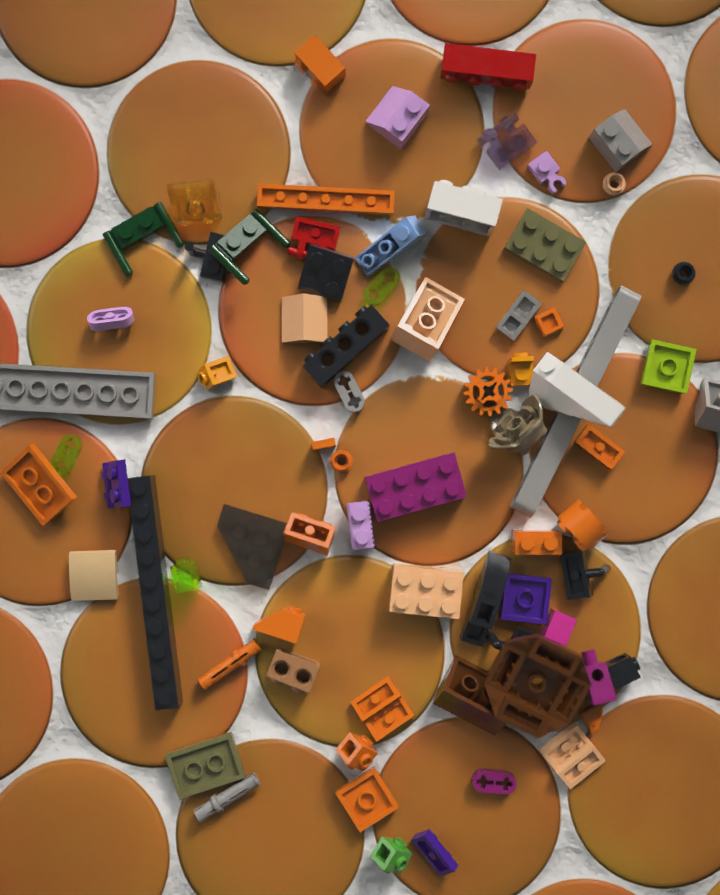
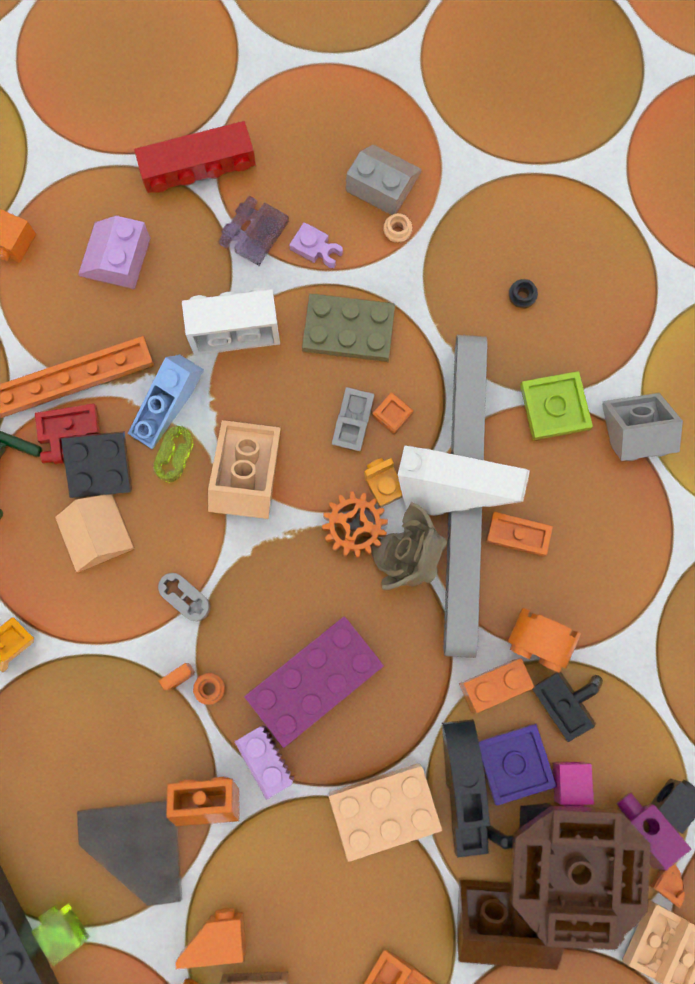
camera: 25 degrees left, 10 degrees down
black brick [303,304,390,388] -> none

